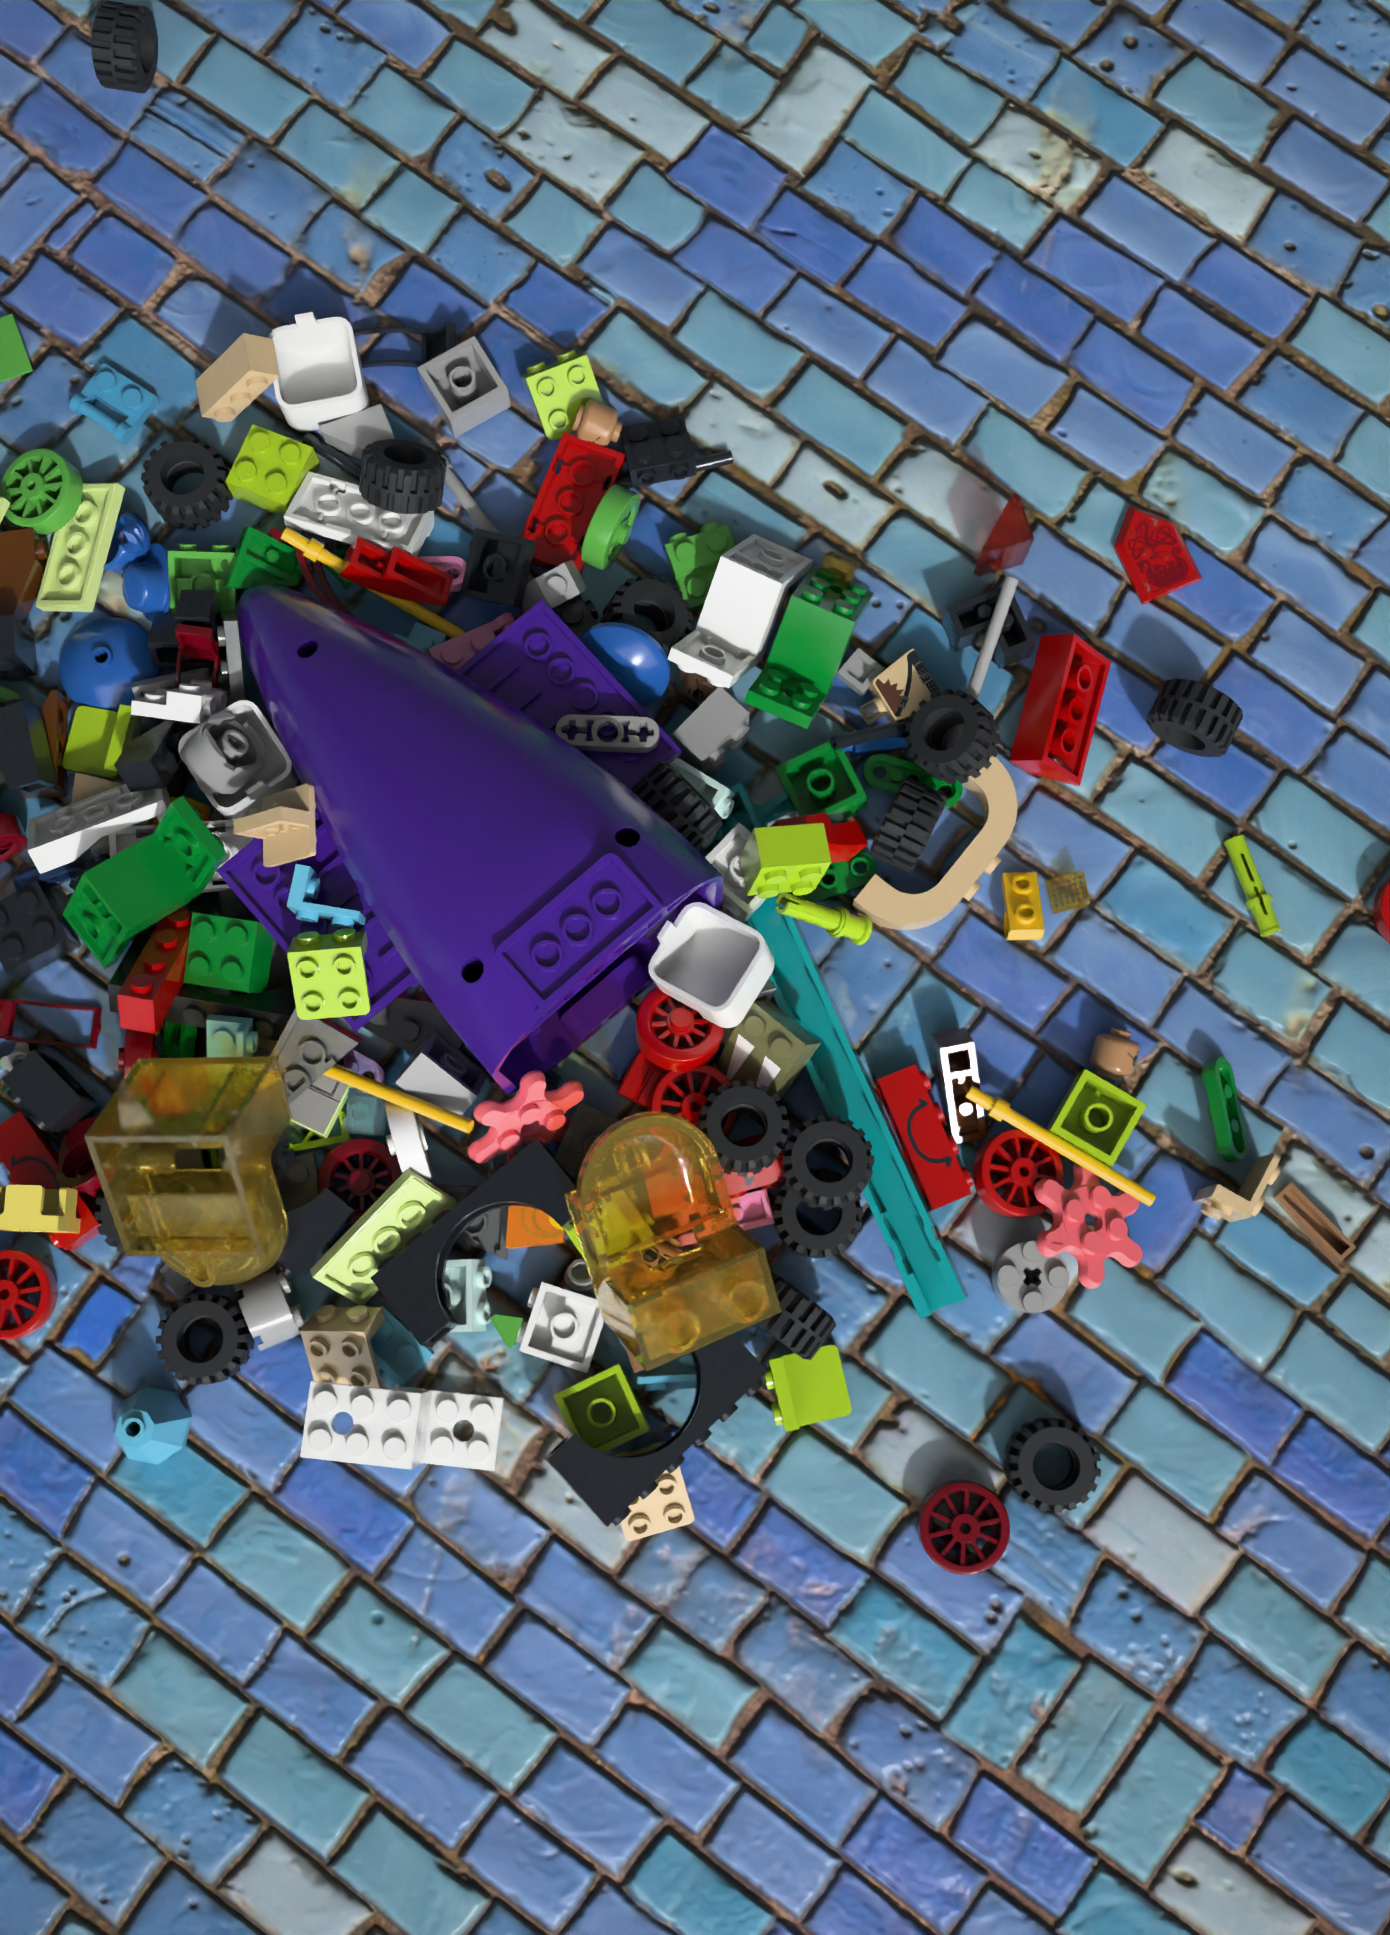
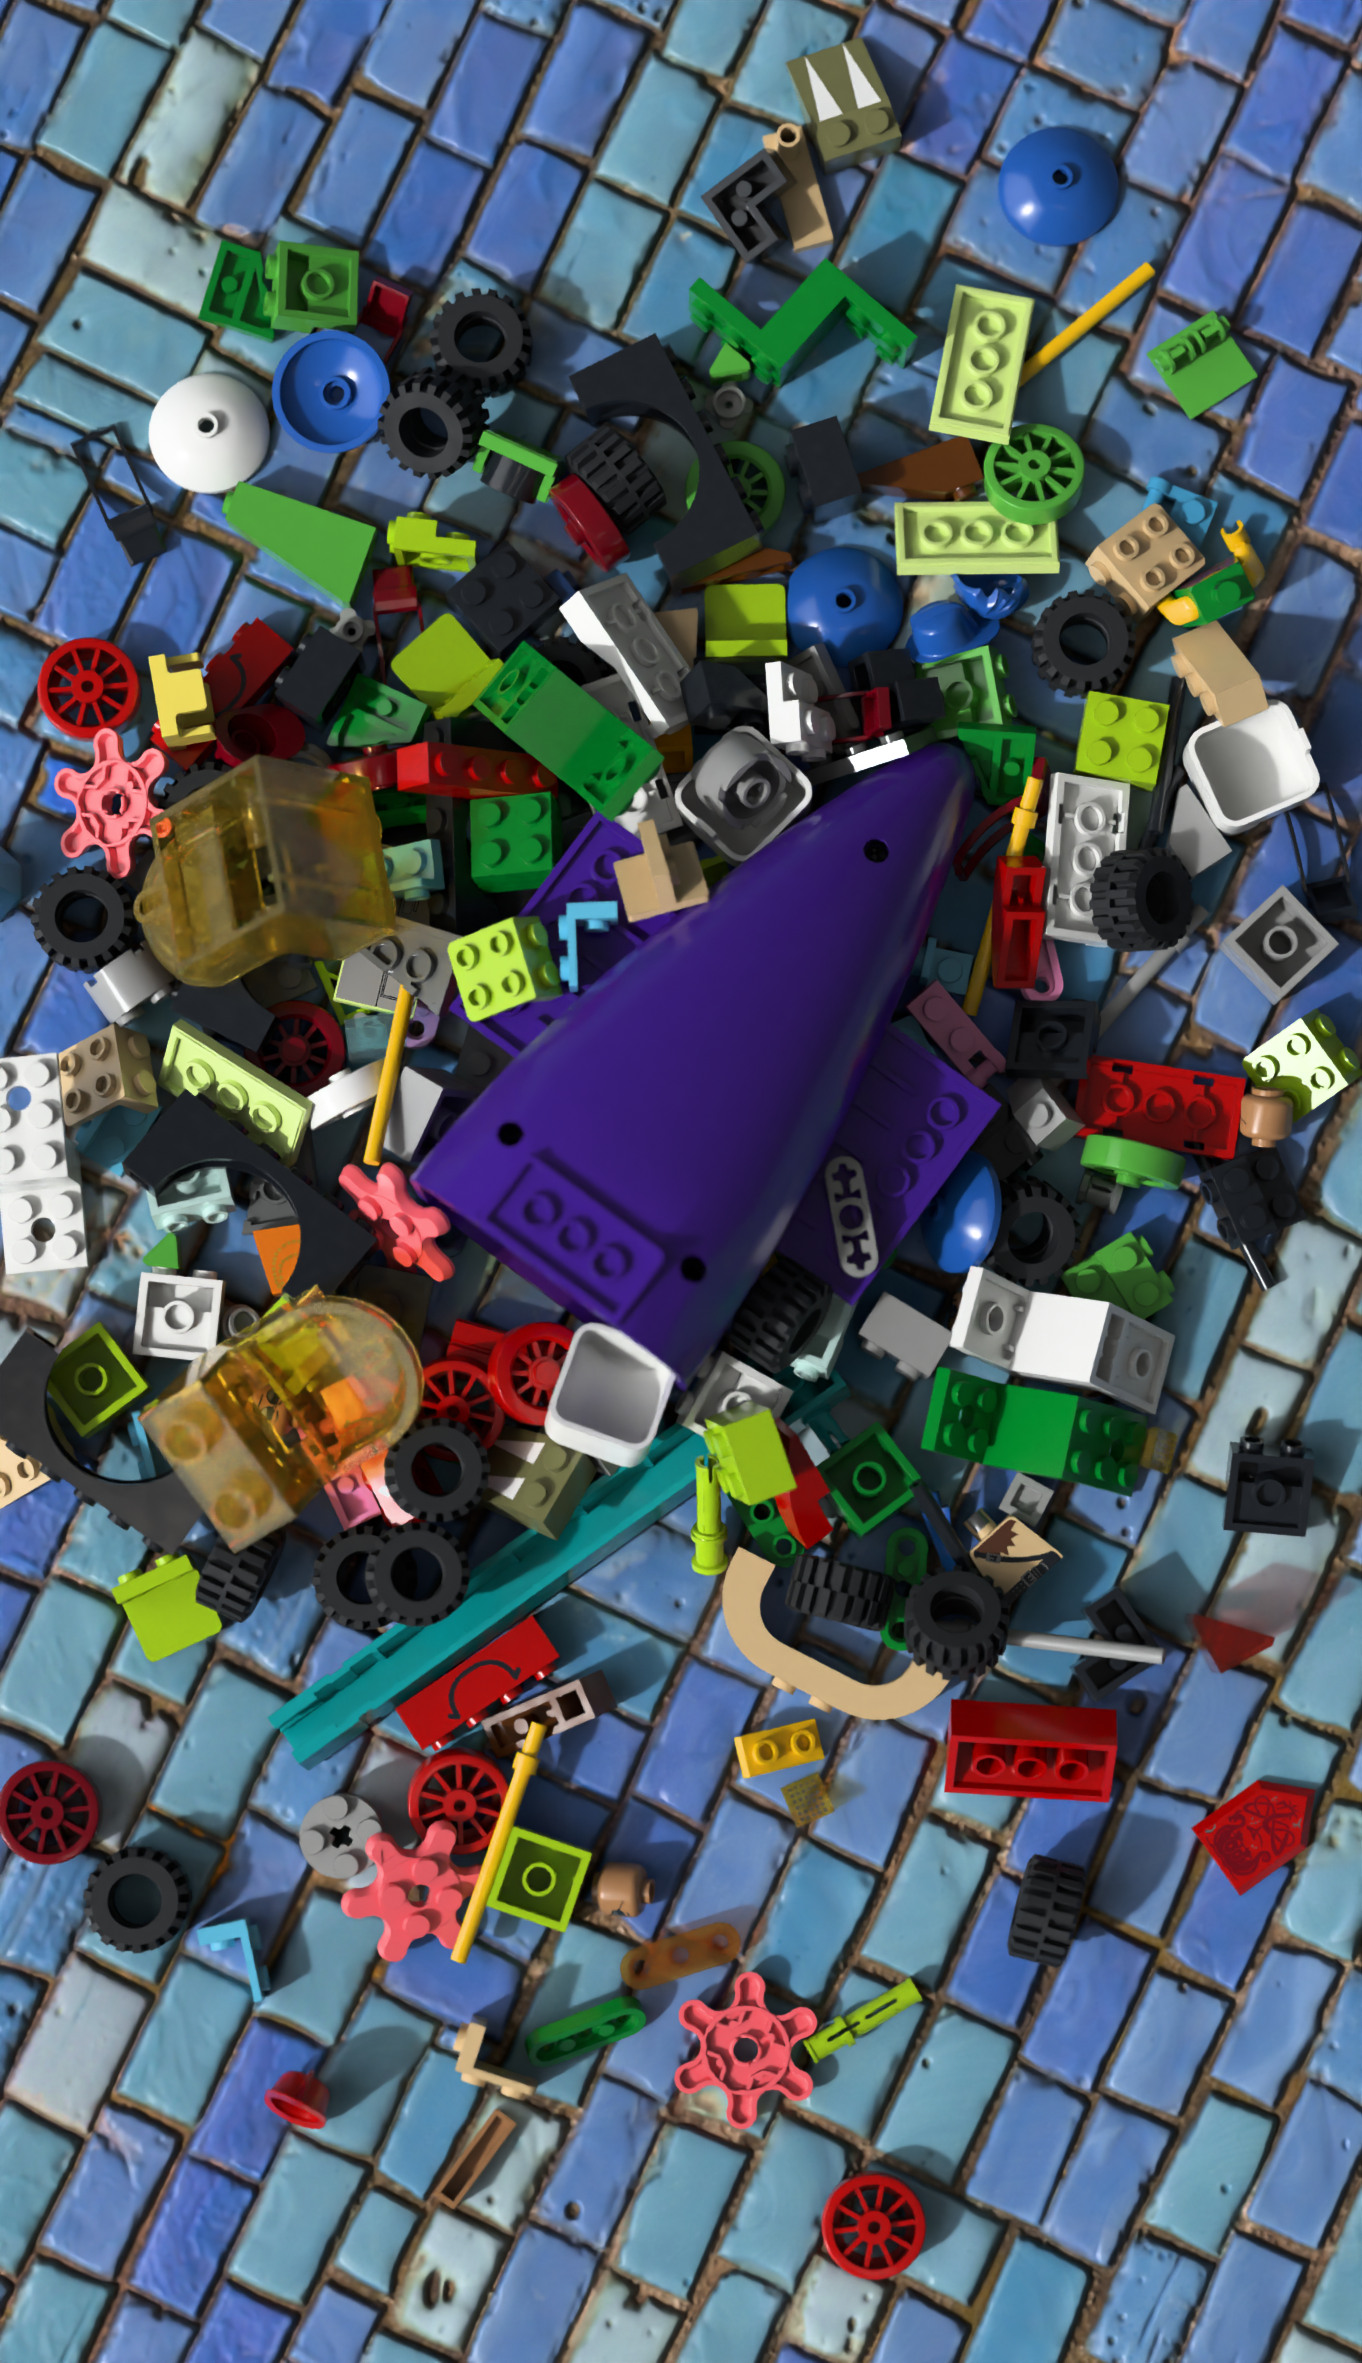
camera: 80 degrees right, 5 degrees up
none -> coral plate [54,728,176,879]
none -> medium azure bracket [197,1916,271,2002]
none -> red piece [264,2069,330,2129]
none -> green wing [326,673,432,748]
none -> lime bracket [390,613,504,720]
none -> clear orange plate [620,1921,741,1990]
none -> coral plate [674,1971,817,2129]
none -> dark grey bush [1075,1169,1124,1216]
none -> tan bracket [1085,504,1205,624]
none -> black piece [1147,677,1187,835]
none -> torso [1155,520,1265,628]
none -> black plate [1222,1435,1315,1537]

